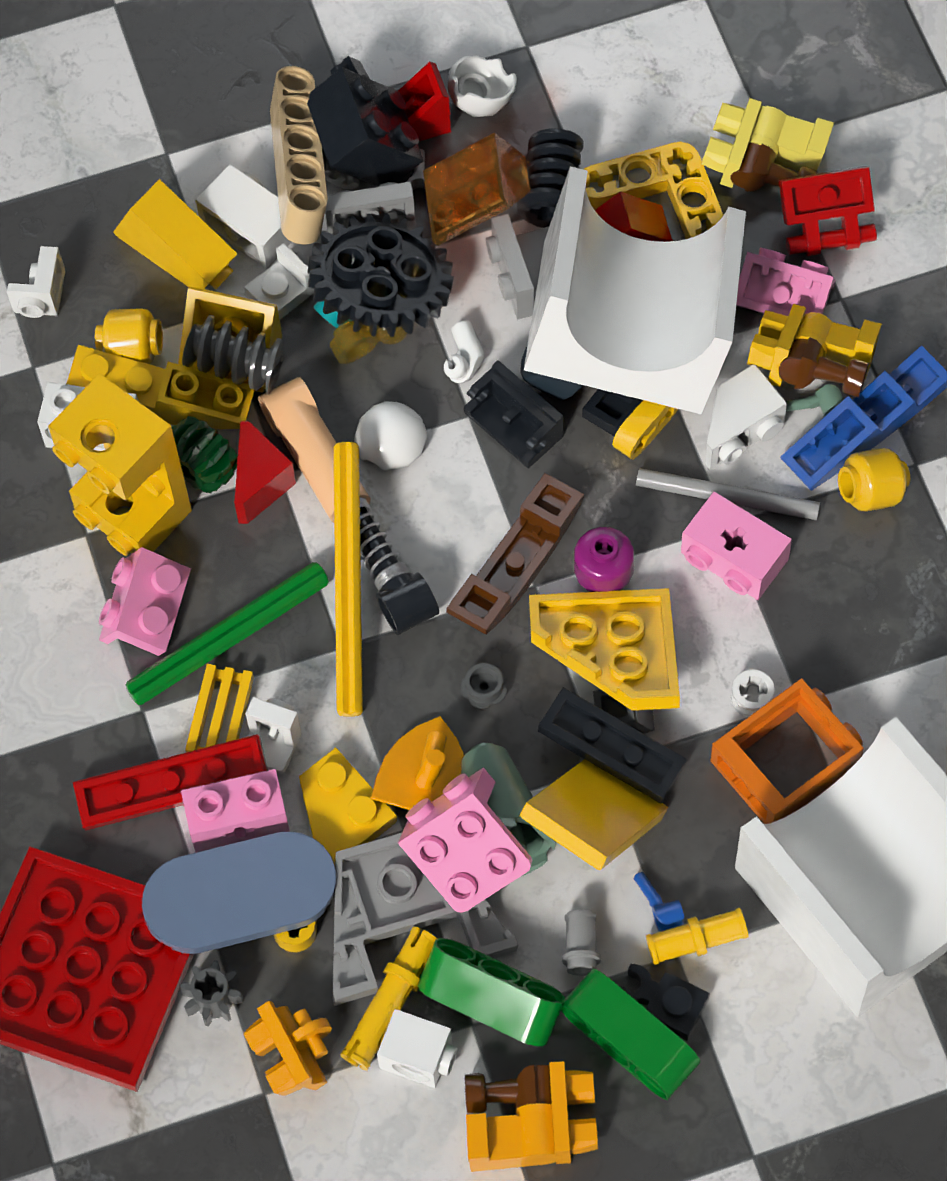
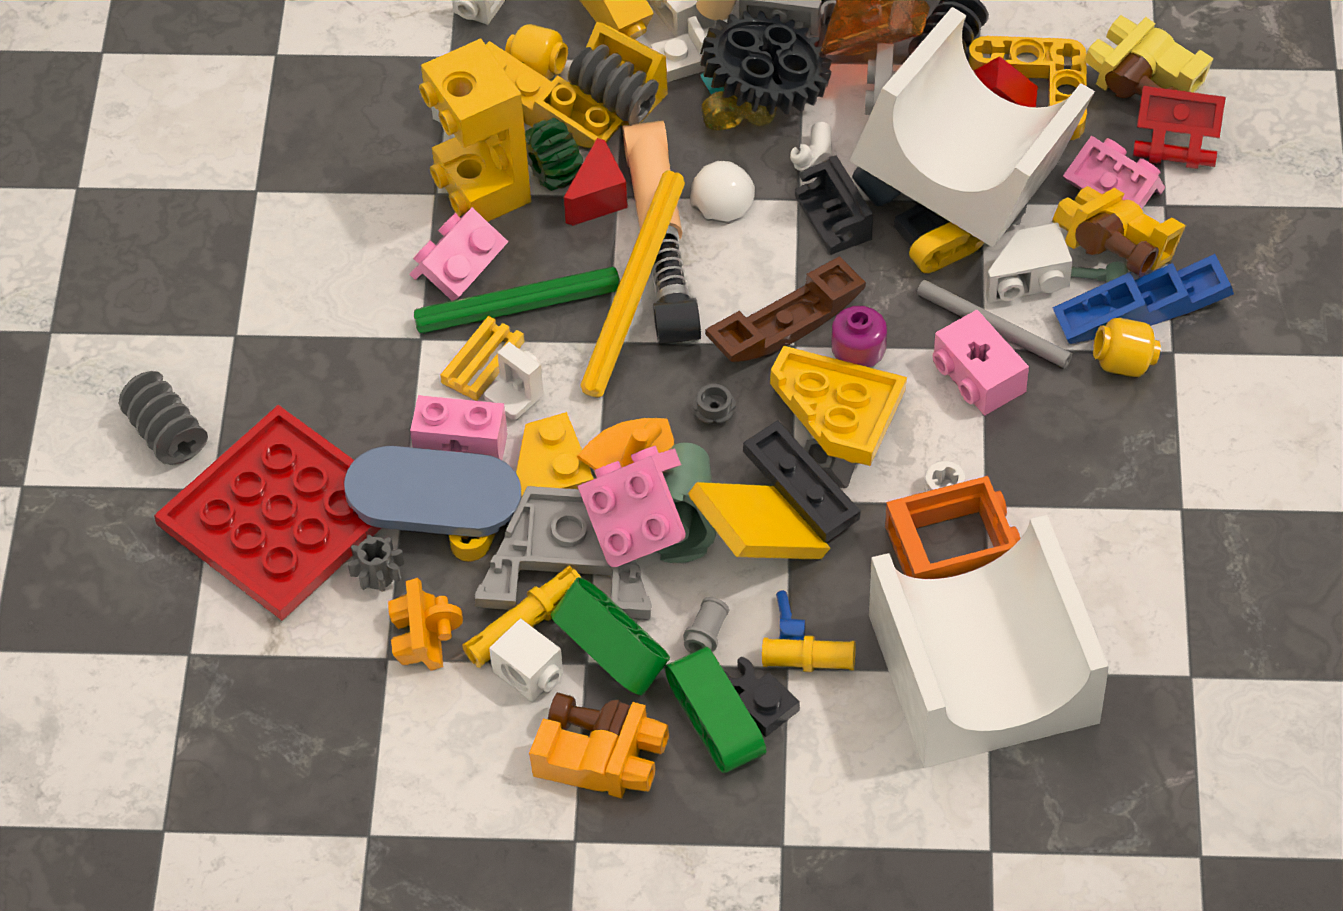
camera: 20 degrees right, 10 degrees down
red tile [73,734,268,830] -> none

